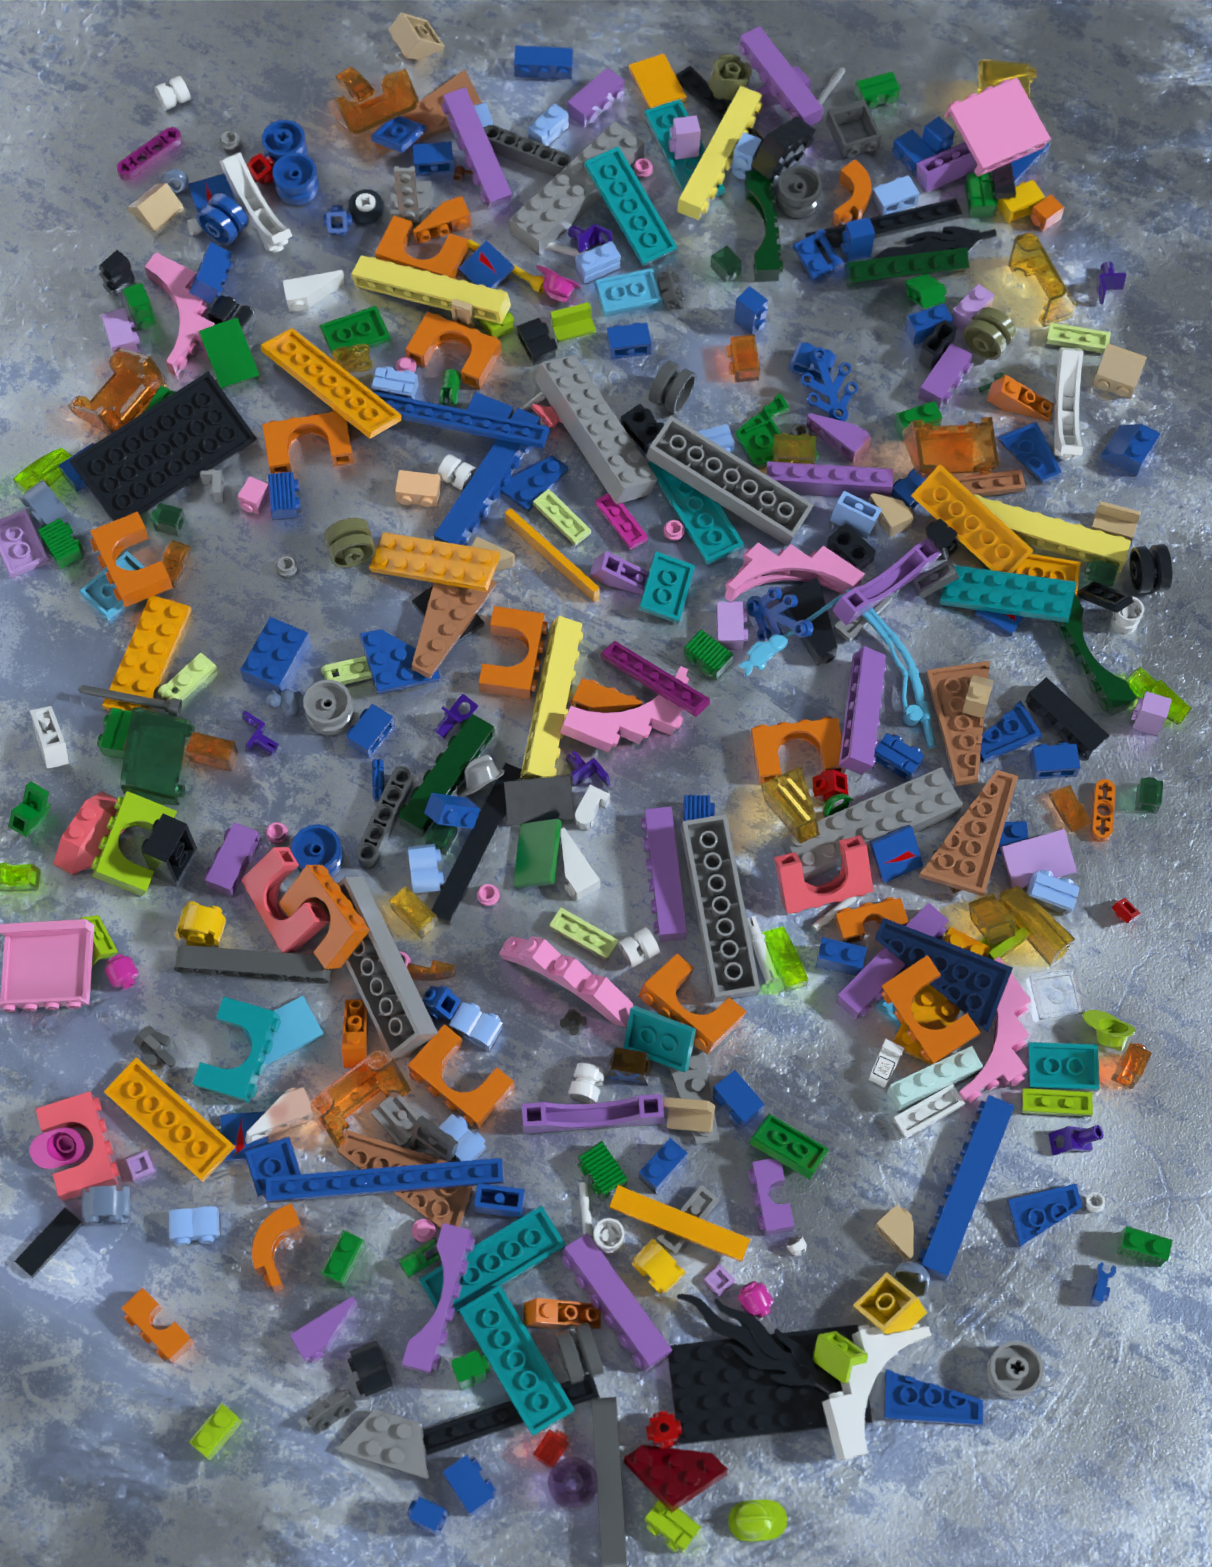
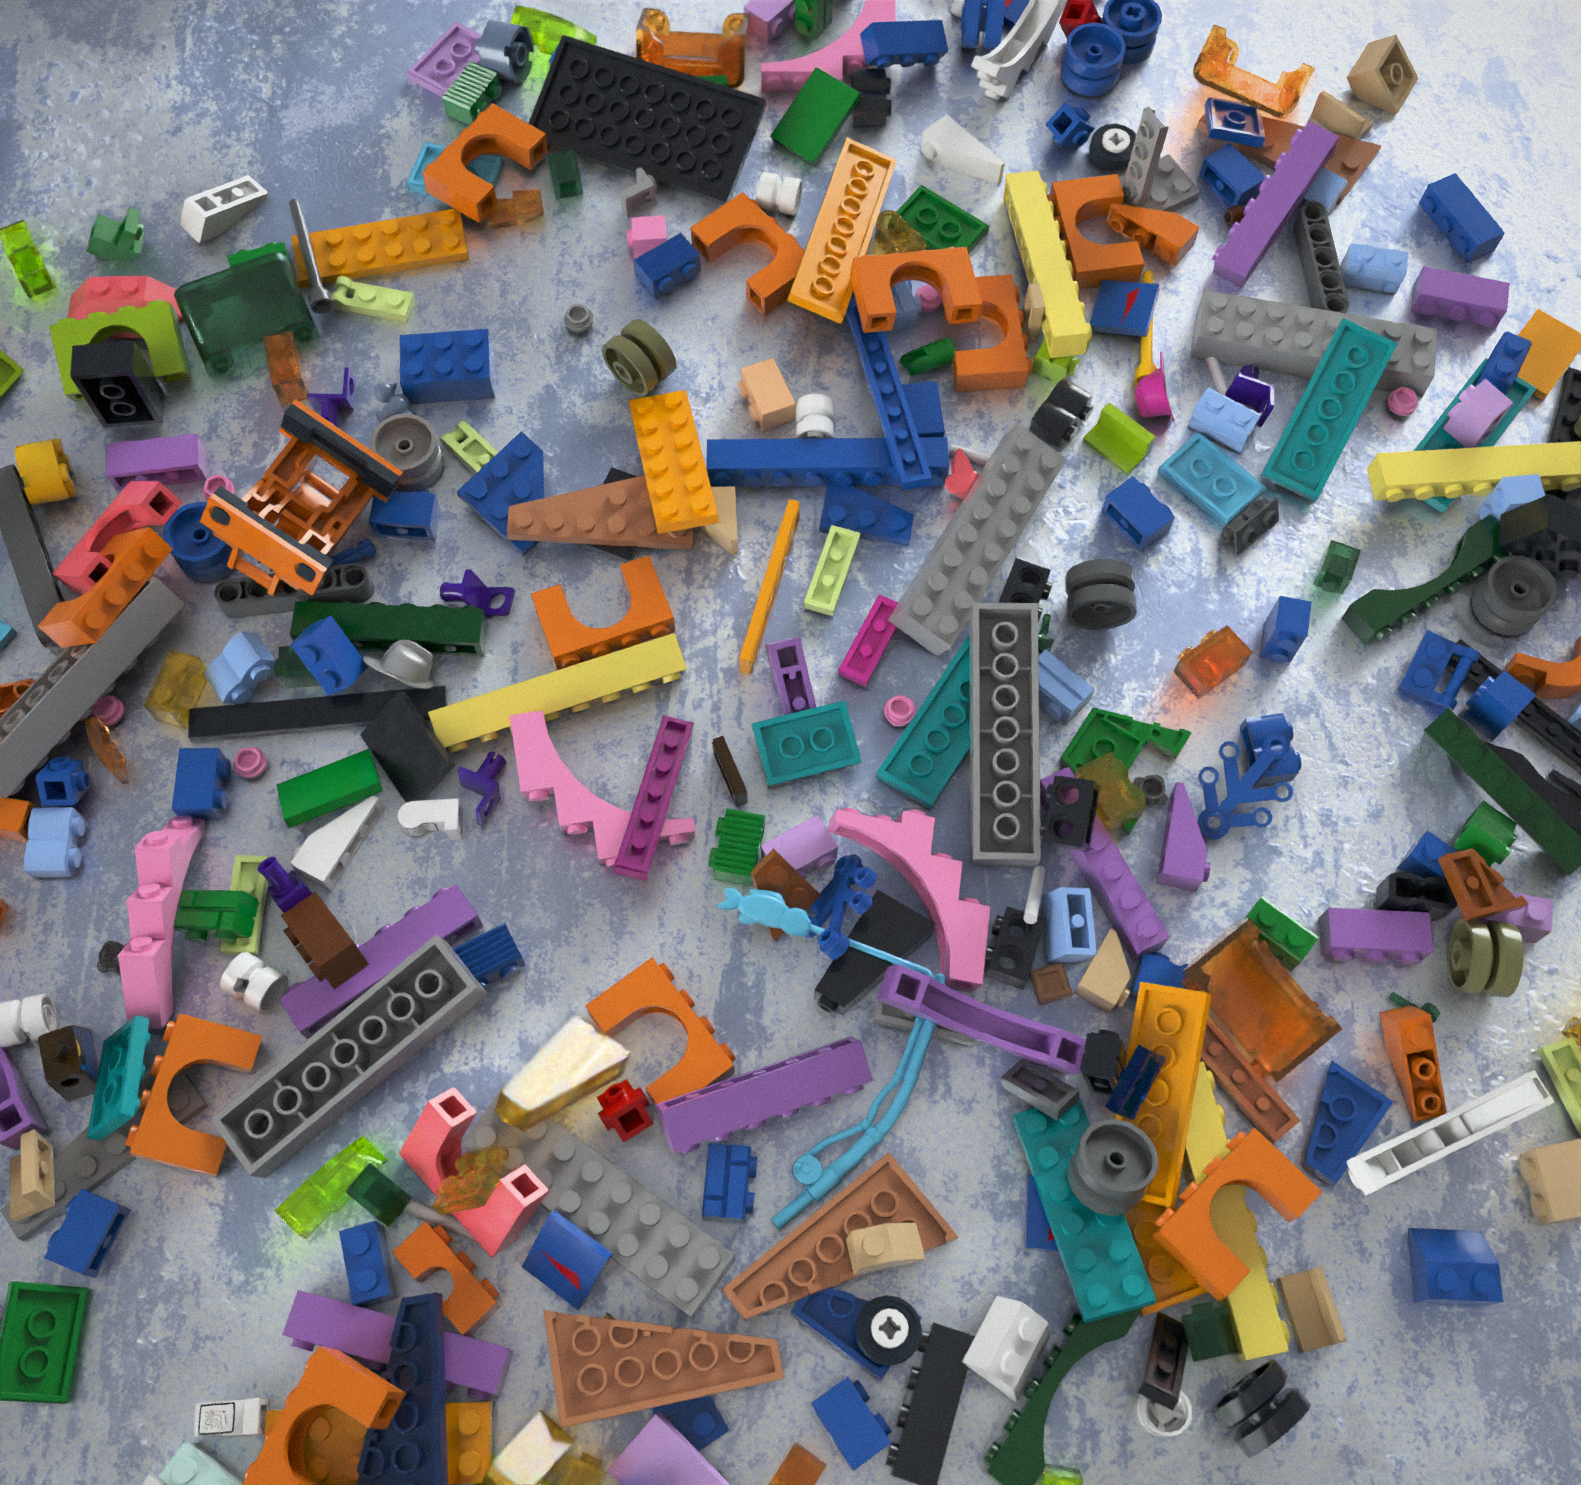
camera: 60 degrees right, 0 degrees up
clear orange slope [336,67,375,102] -> none
orange slope [572,678,642,713] -> none
pin [747,916,779,984] -> none
green piece [822,794,854,818] -> none
none -> blue brick [172,748,231,821]
none -> green brick [173,890,259,943]
none -> orange container [200,399,403,596]
none -> dark purple bracket [257,857,313,913]
none -> reddish brown brick [281,892,370,989]
none -> clear green brick [346,1163,412,1227]
none -> clear yellow plate [432,1145,509,1215]
none -> dark brown tile [712,736,748,807]
none -> dark orange wing [750,848,821,941]
none -> white wheel [756,171,803,216]
none -> orange arch [850,247,983,333]
none -> black wheel [855,1295,922,1366]
none -> white slope [962,1295,1051,1402]
none -> white piece [1023,866,1046,924]
none -> medium nougat tile [1029,962,1073,1006]
none -> black brick [1040,775,1101,852]
none -> dark grey wheel [1068,1119,1158,1216]
none -> clear blue plate [1105,1044,1166,1120]
none -> orange arch [1151,1128,1322,1301]
none -> tan panel [1310,90,1373,140]
none -> dark orange wing [1438,848,1528,922]
none -> blue brick [1475,331,1532,396]

